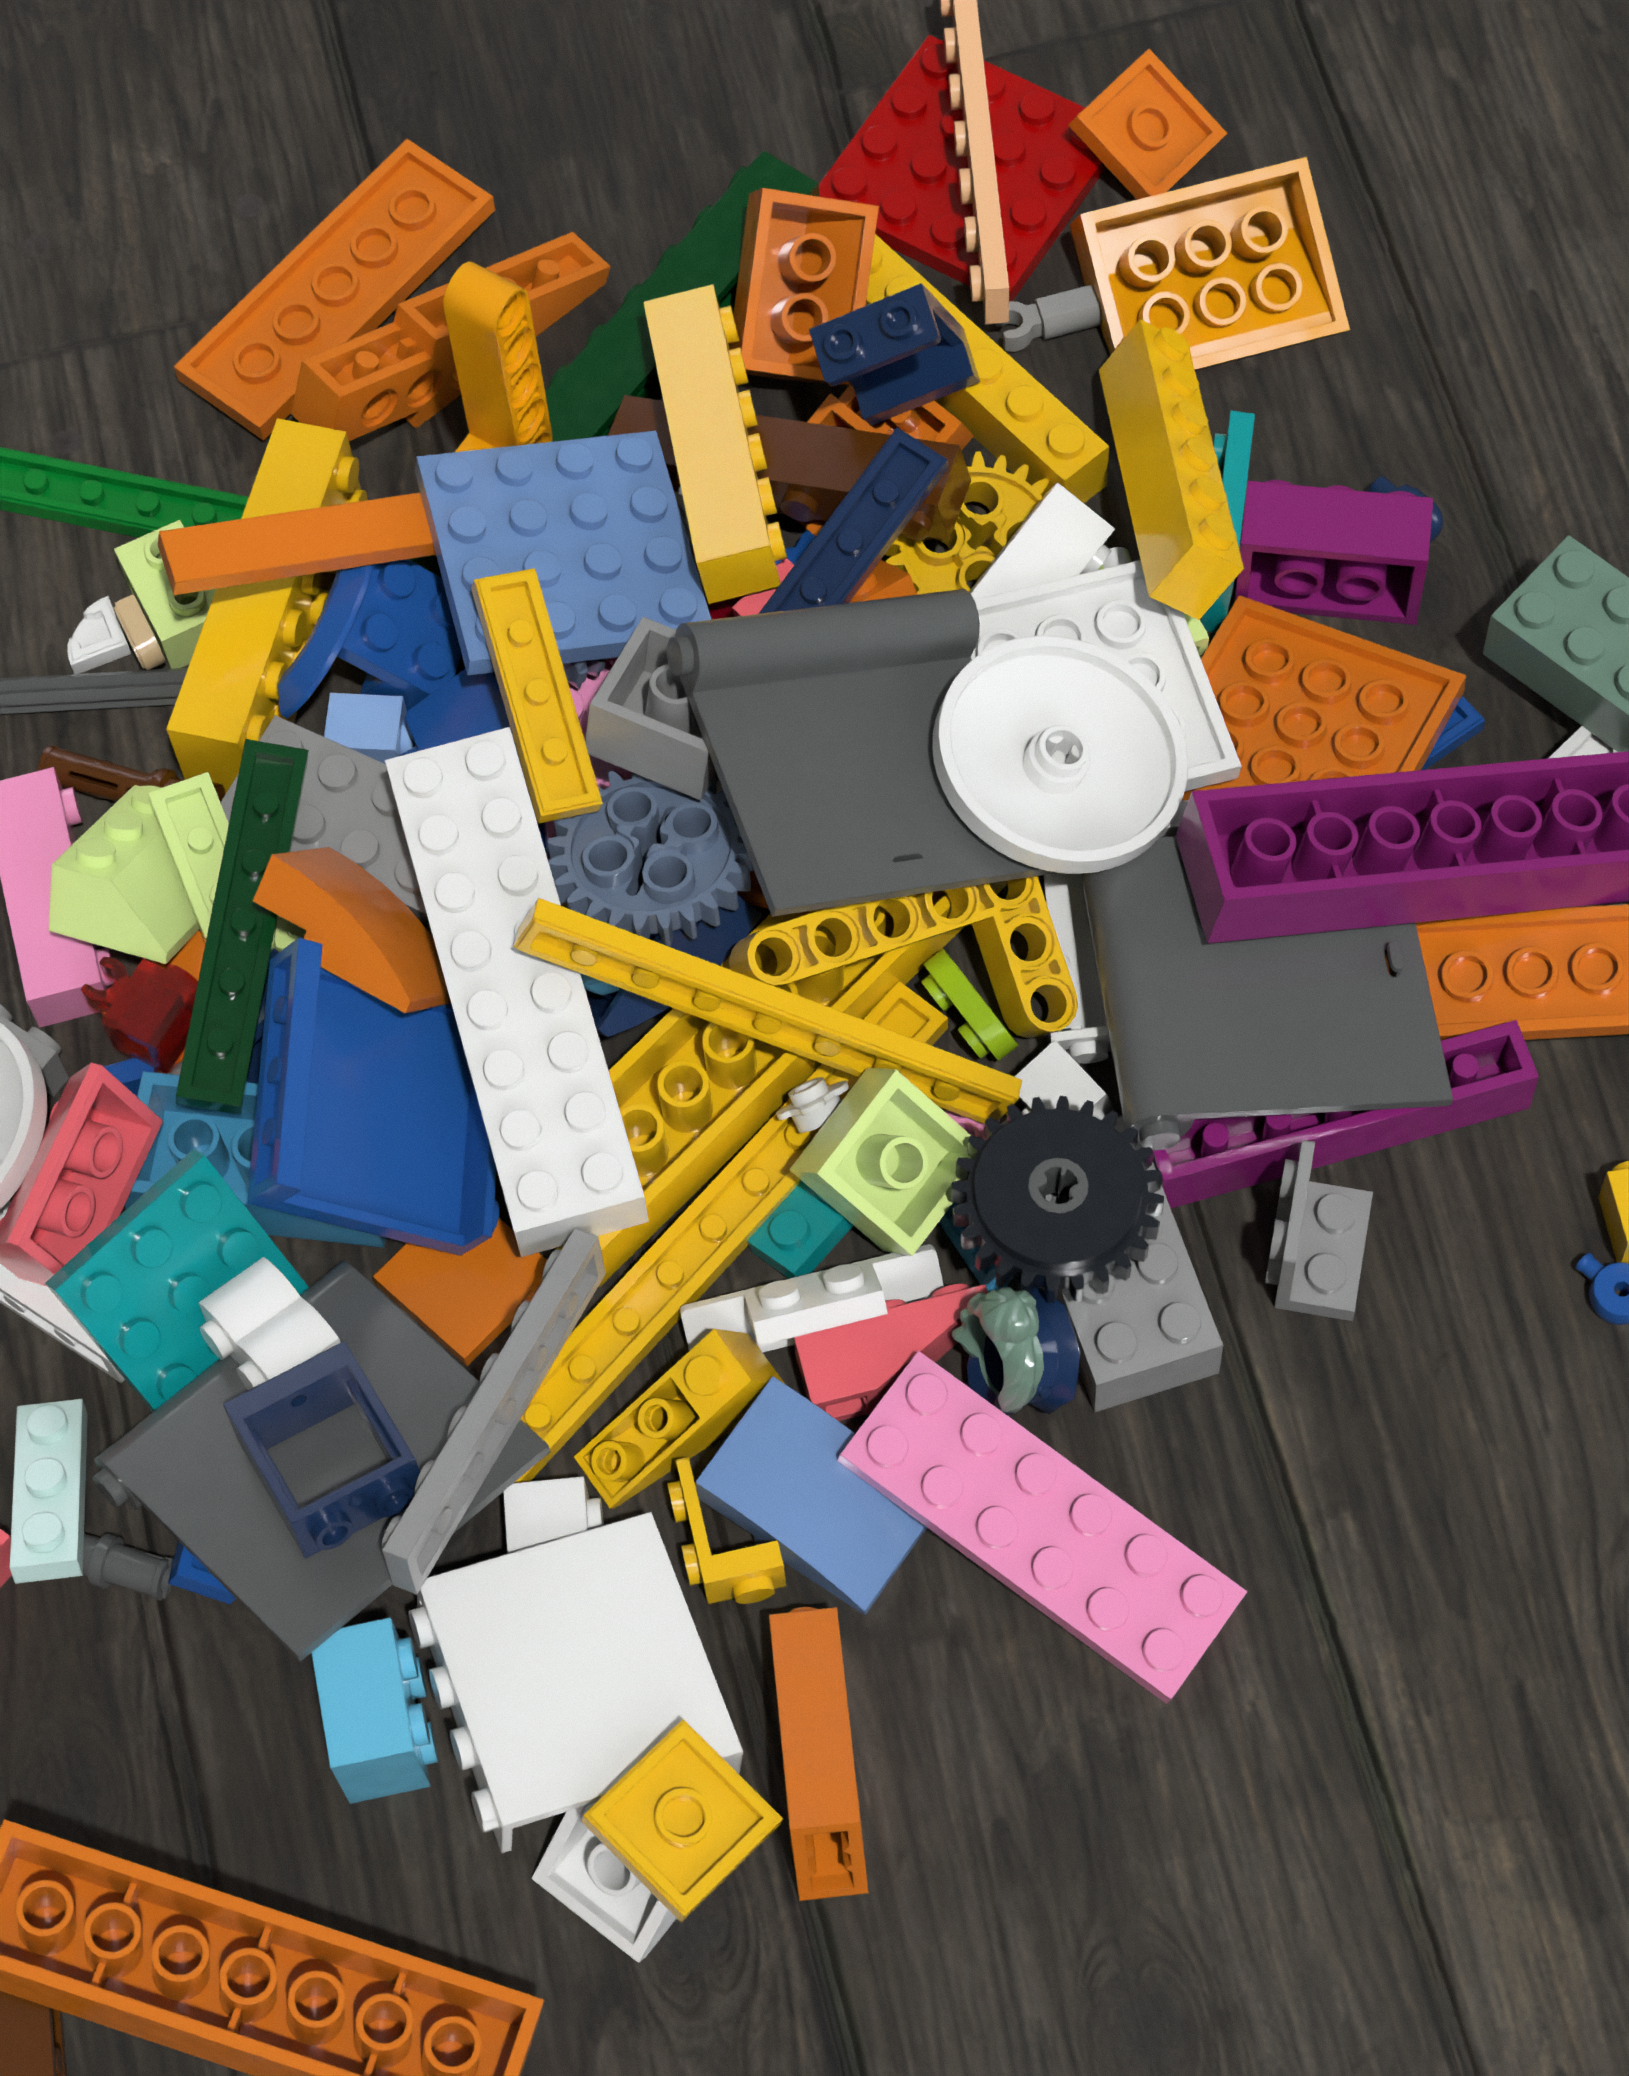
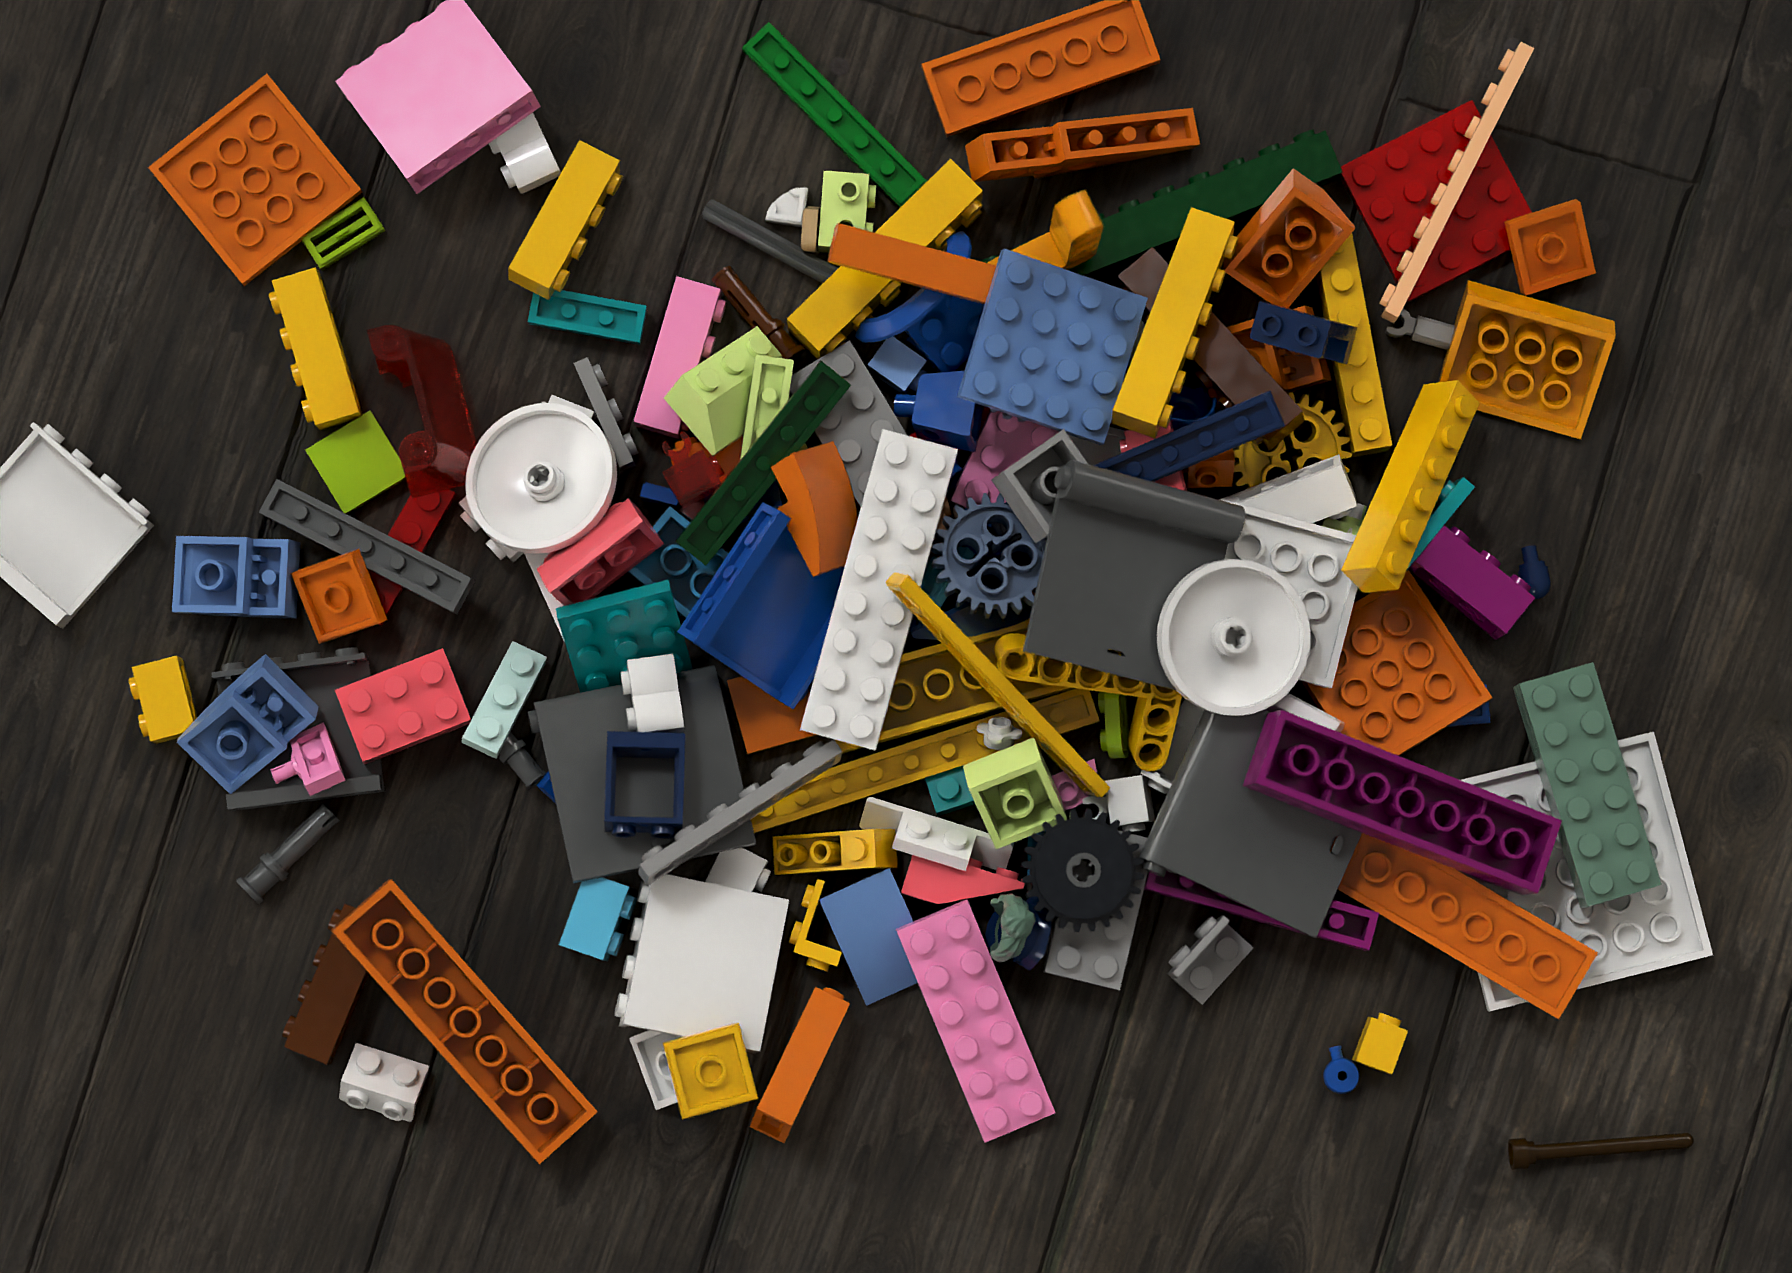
camera: 25 degrees right, 20 degrees up
yellow tile [471,568,603,824] -> none

